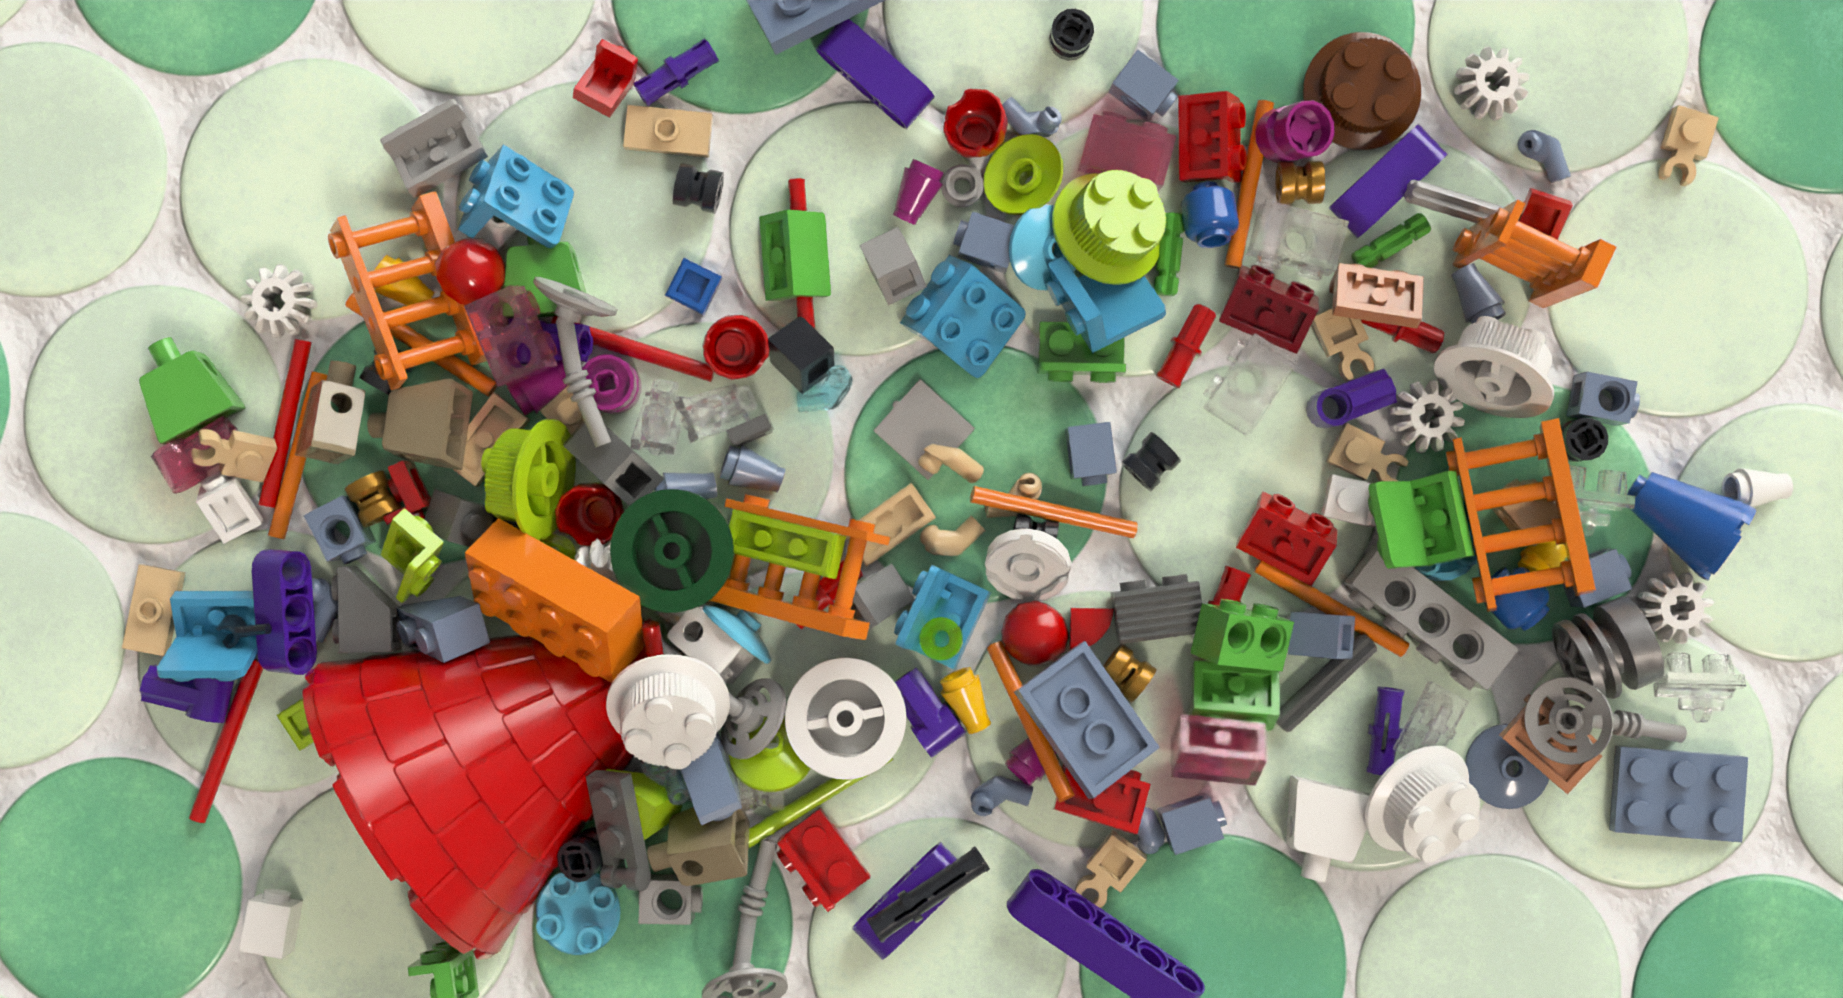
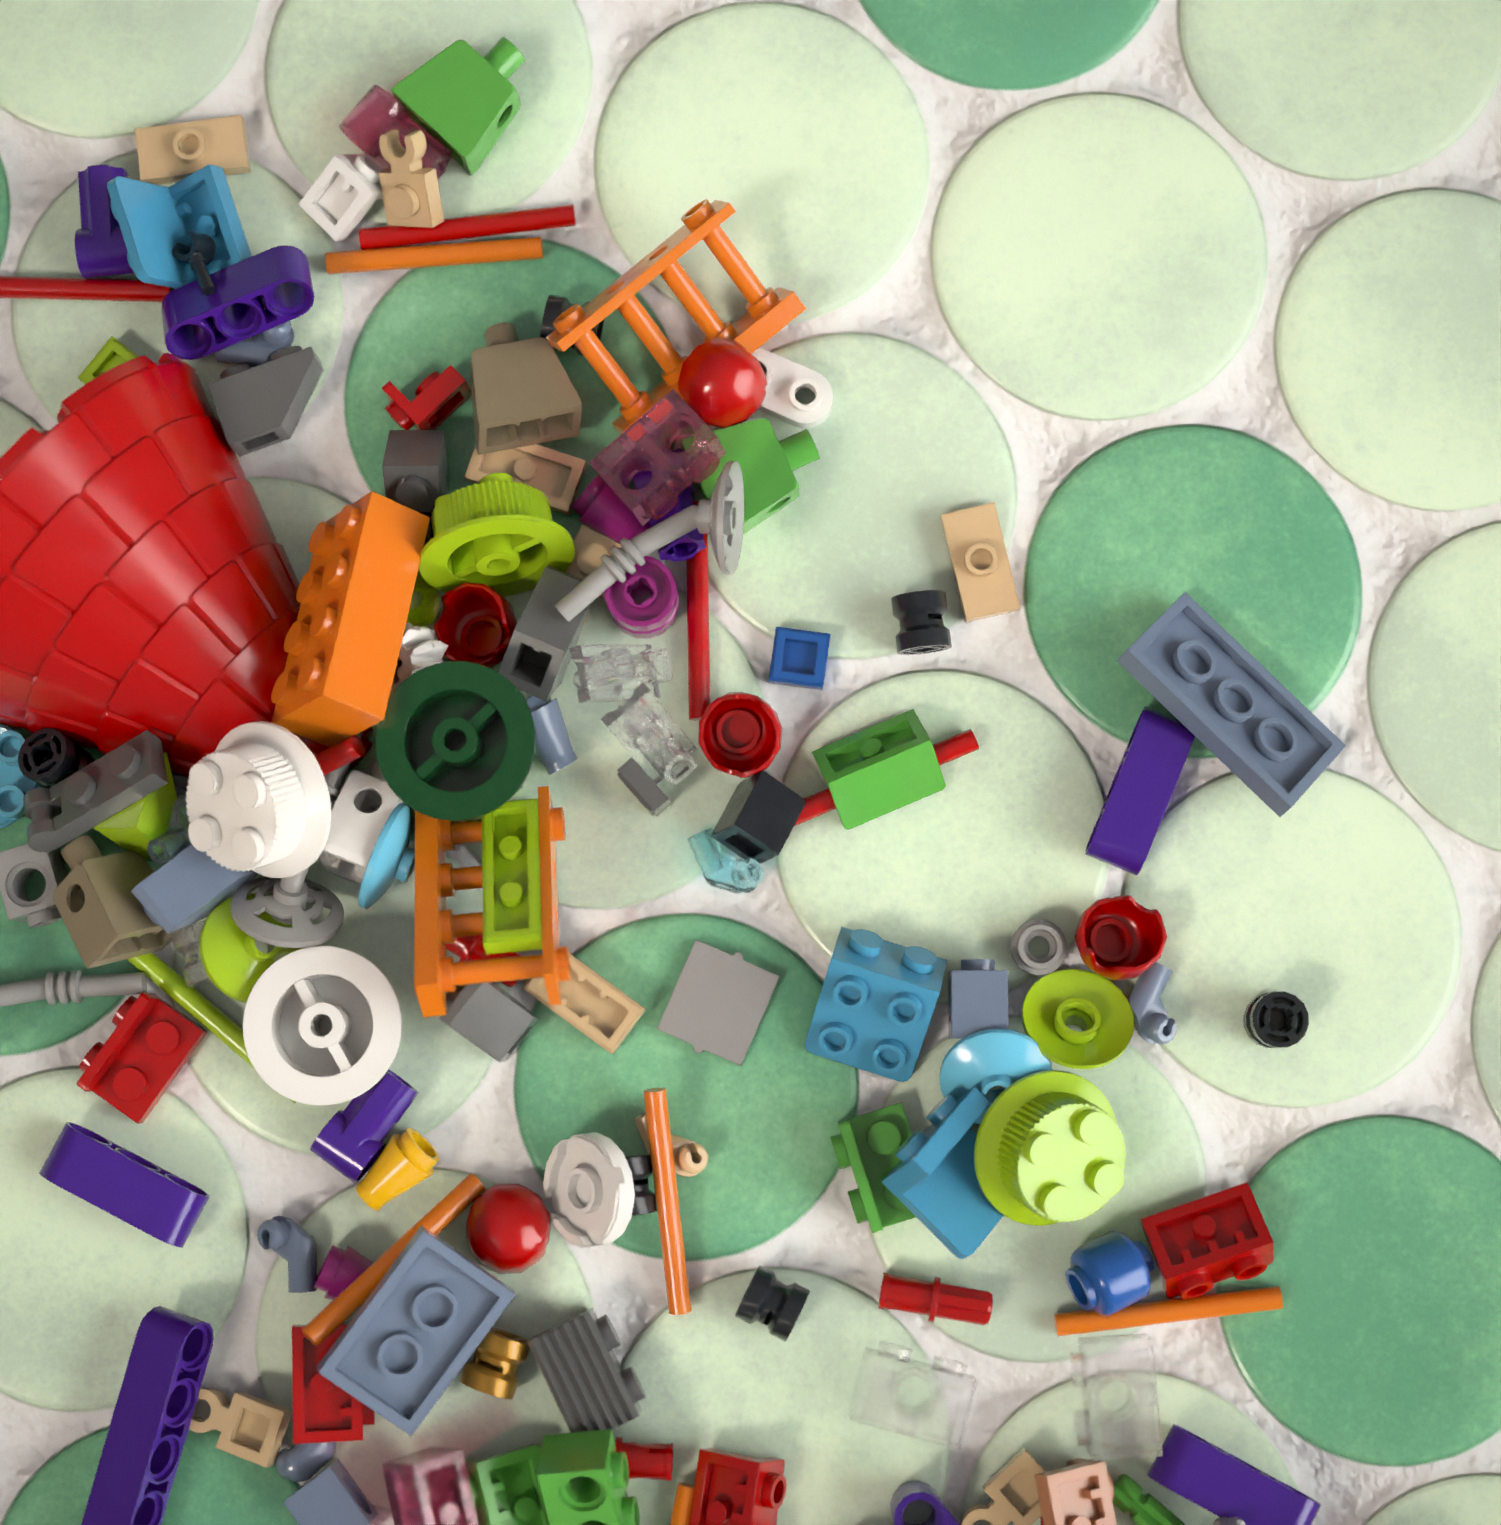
camera: 85 degrees right, 5 degrees down
white gear [240,265,318,338] -> none
dark tan torso [295,361,365,465] -> none
sand blue brick [303,496,376,565] -> none
pearl gold wheel [344,470,402,528] -> none
orange bar [345,293,498,397] -> none
yellow cone [374,255,435,305] -> none
light grey bracket [380,99,489,198] -> none
lime bracket [380,508,444,604] -> none
sand blue slope [396,596,490,663] -> none
dark azure bracket [458,144,574,248] -> none
red bracket [572,39,638,118] -> none
dark purple pin [633,38,719,107] -> none
sand blue cone [719,445,785,493] -> none
light grey brick [860,227,927,306] -> none
black pin [866,846,990,943] -> none
magenta cone [893,159,944,225] -> none
dark azure bracket [894,565,992,670] -> none
tan arm [918,444,984,483] -> none
tan arm [920,516,986,556] -> none
clear neon green plate [920,617,963,661] -> none
sand blue brick [1065,422,1117,486] -> none
red tile [1069,608,1114,650] -> none
clear pink brick [1077,111,1176,193] -> none
sand blue brick [1108,50,1179,123] -> none
bright green axle [1154,212,1184,297] -> none
dark red bracket [1218,265,1319,354] -> none
magenta wheel [1255,100,1334,163] -> none
pearl gold wheel [1275,161,1325,205] -> none
reddish brown piece [1303,32,1421,150] -> none

